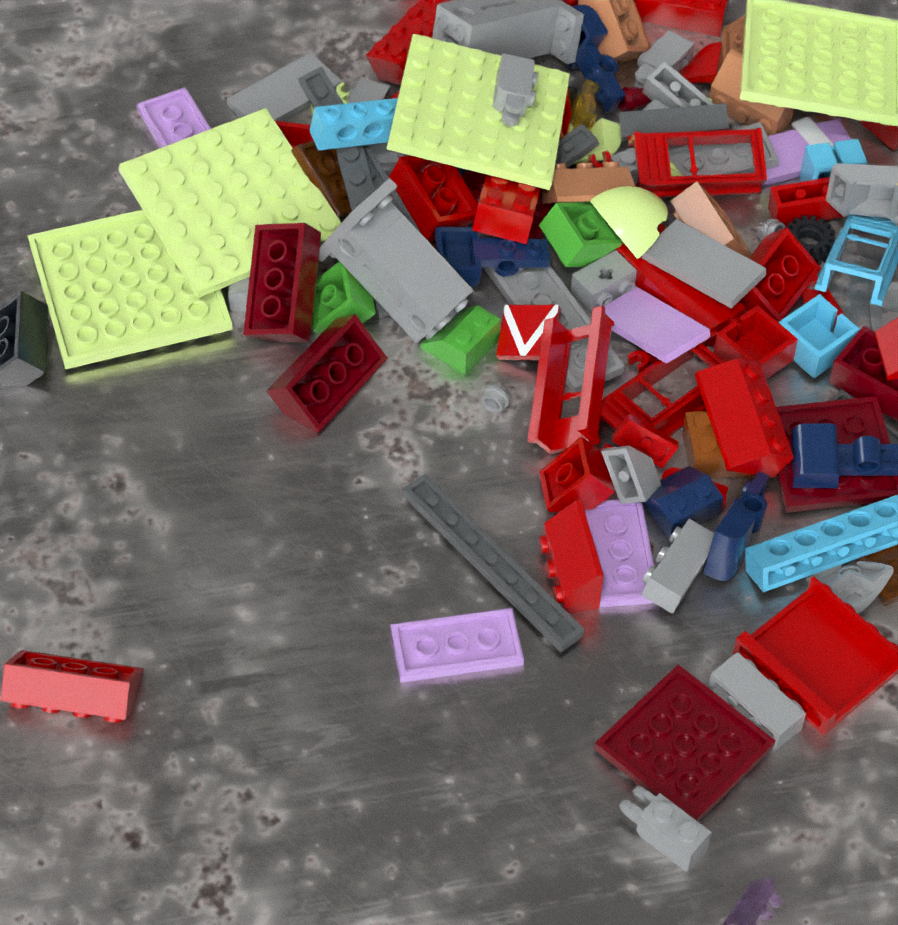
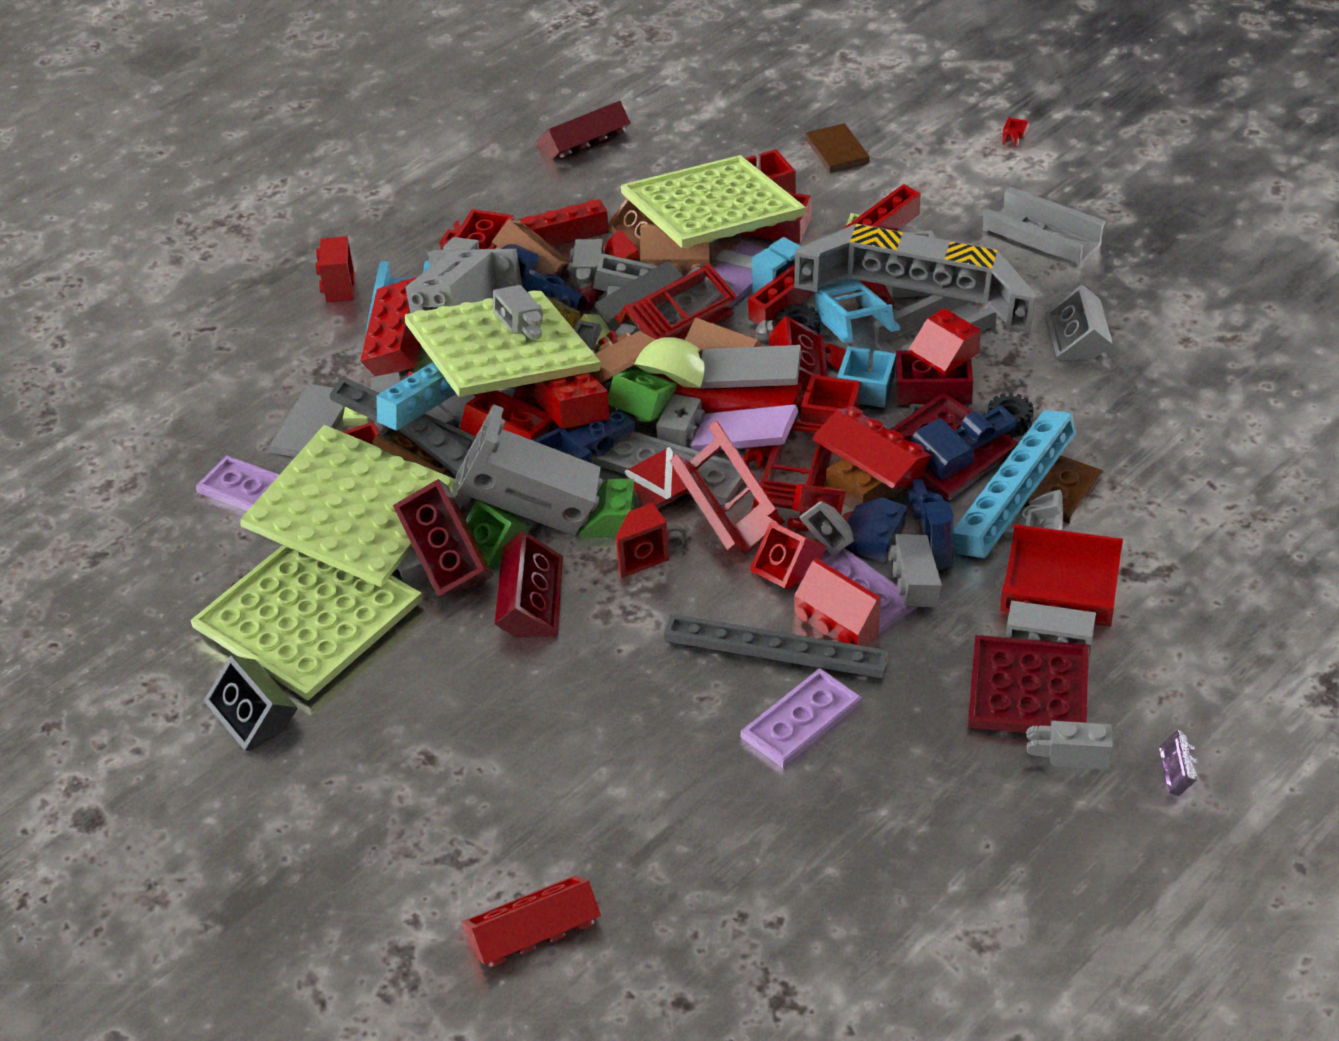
camera: 30 degrees left, 10 degrees down
none -> red slope [616,503,669,578]

